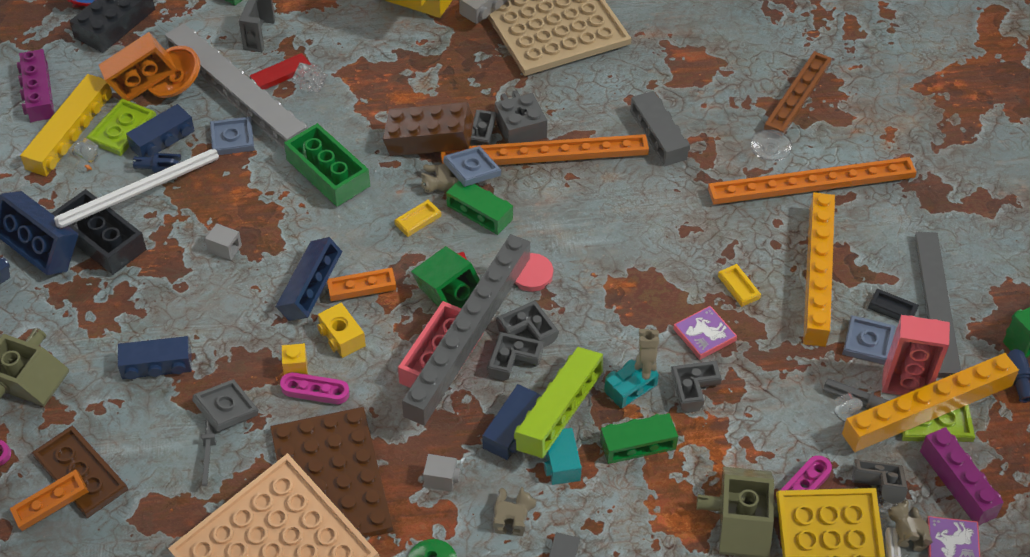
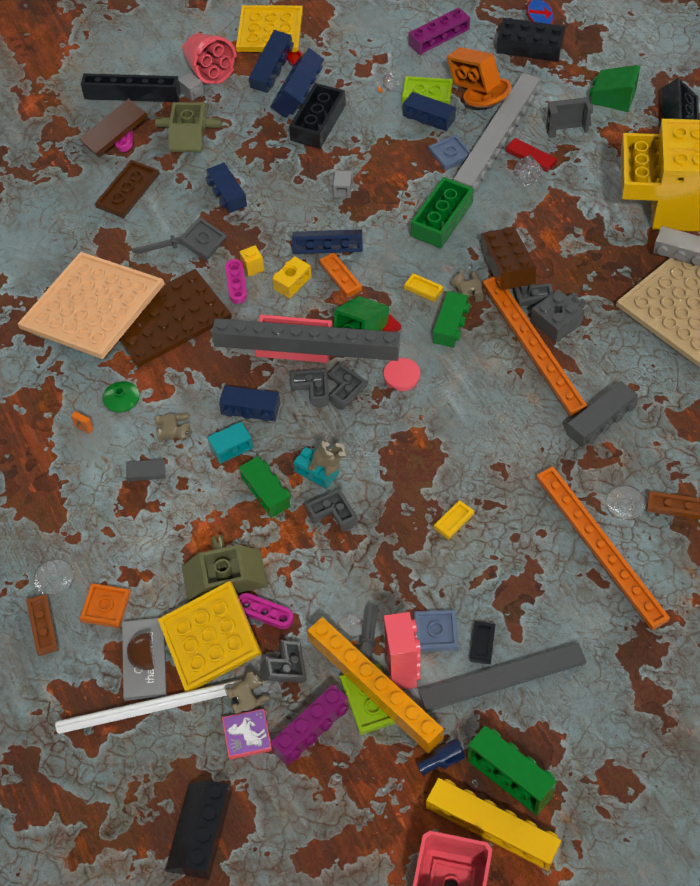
camera: 75 degrees right, 5 degrees up
orange plate [10,469,89,531] -> none
yellow brick [20,74,112,177] -> none
white axle [54,149,219,228] -> none
dark blue arm [133,153,181,173] -> none
light grey brick [423,454,461,492] -> none
sand blue tile [443,146,501,187] -> none
lime brick [514,347,603,458] -> none
tile [673,306,737,360] -> none
light orange brick [803,192,835,347] -> none

